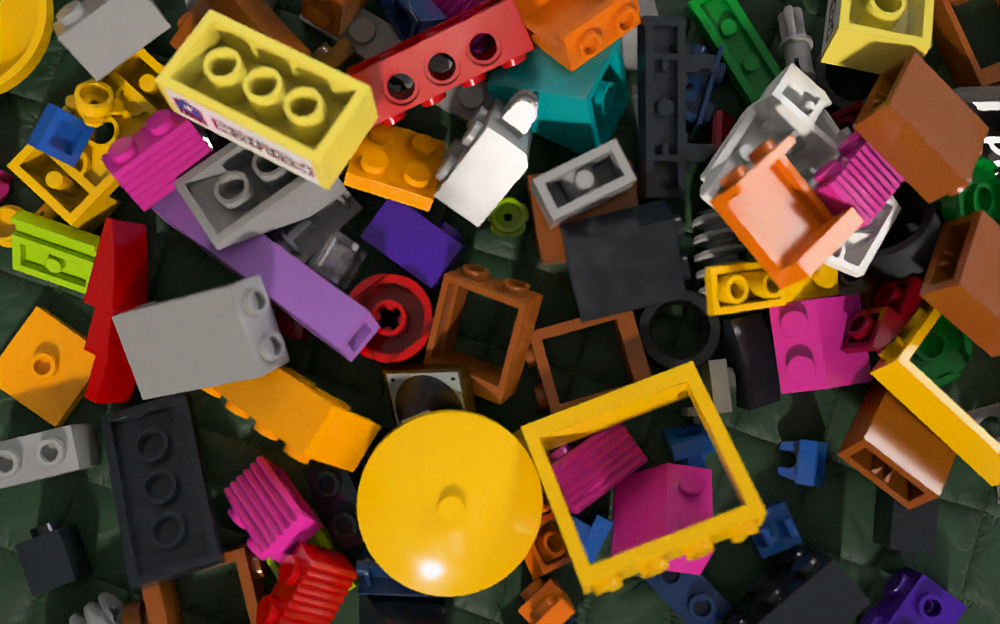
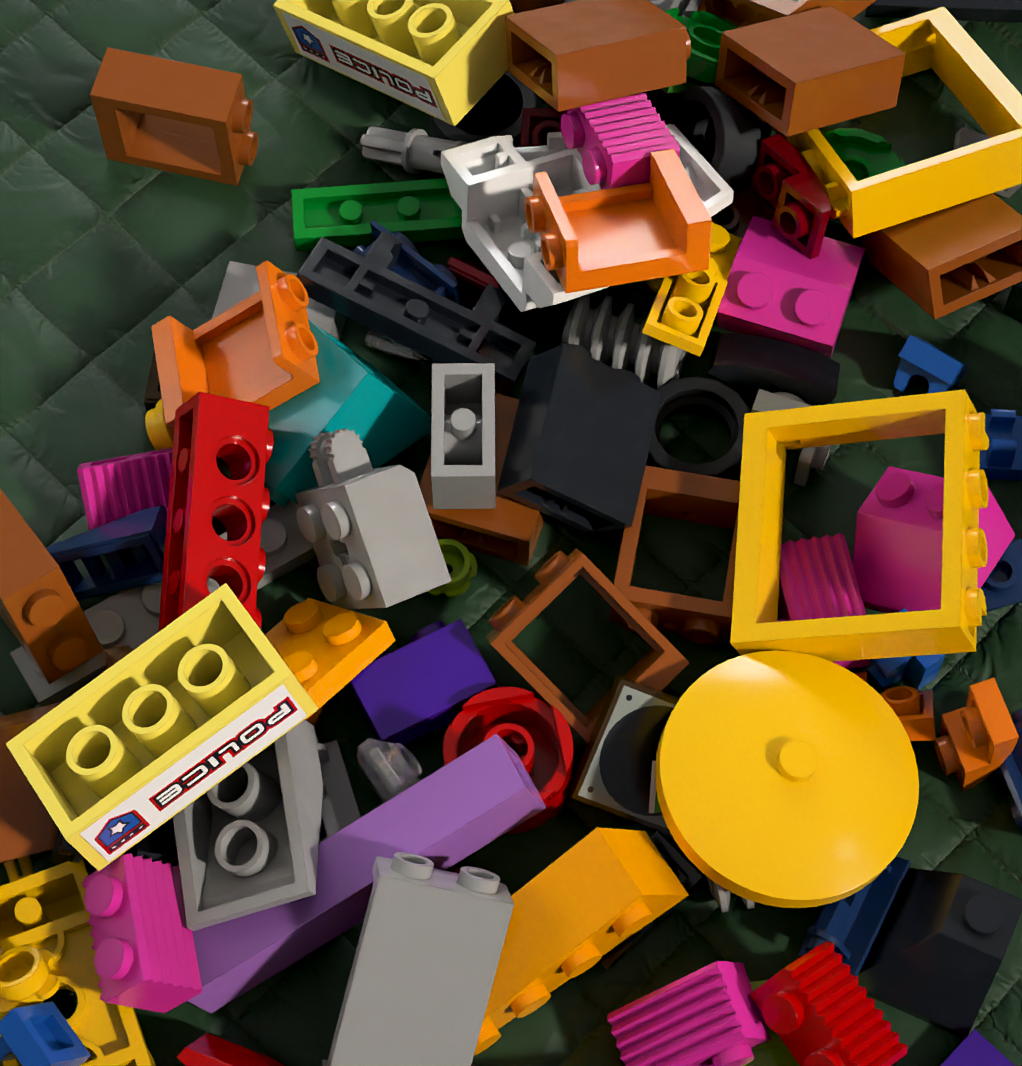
camera: 60 degrees left, 20 degrees down
black hinge [302,462,364,551] -> none
blue tile [661,423,716,468] -> none

